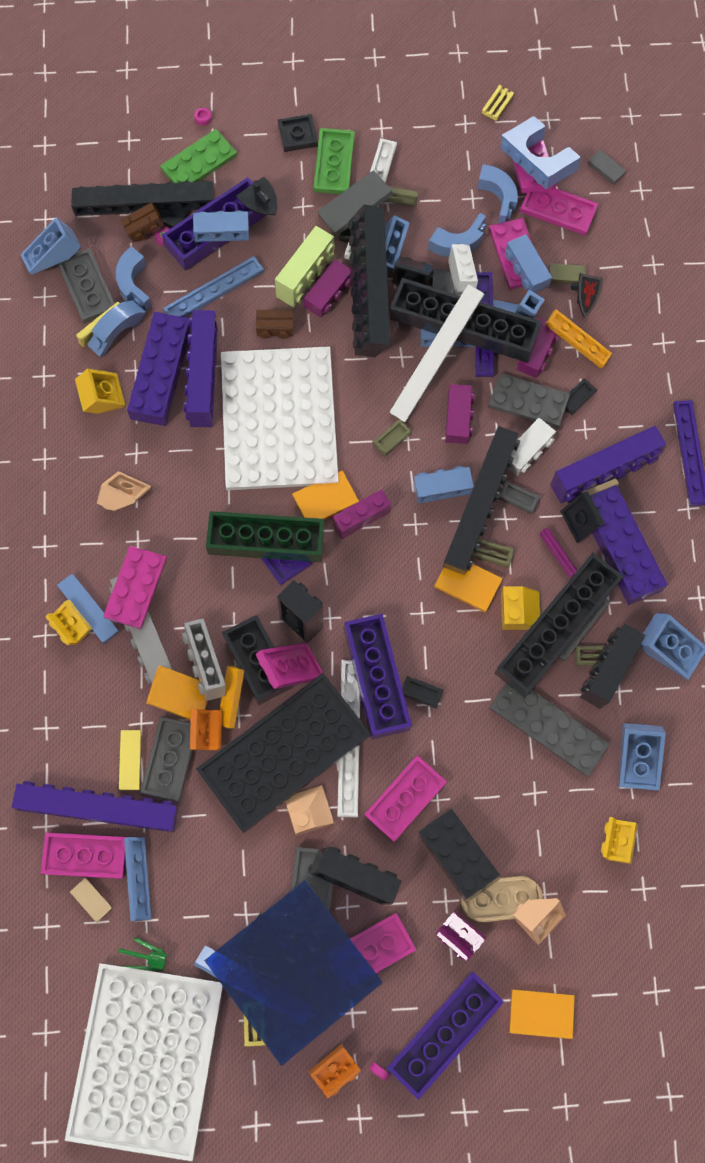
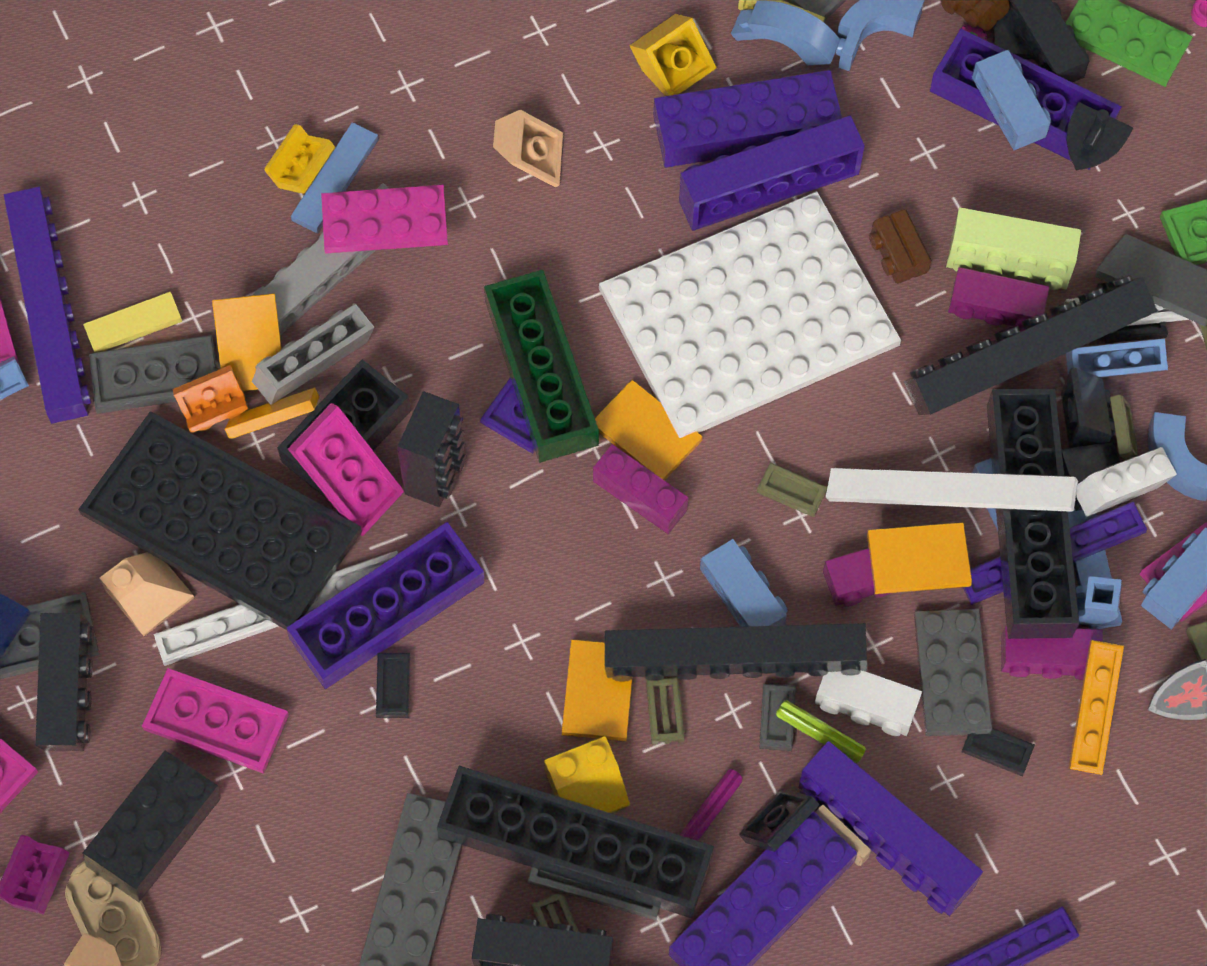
camera: 70 degrees right, 5 degrees down
medium blue tile [163,256,264,318] -> none
none -> lime axle [776,700,866,763]
none -> light orange tile [867,523,972,594]
none -> olive tile [1110,395,1139,461]

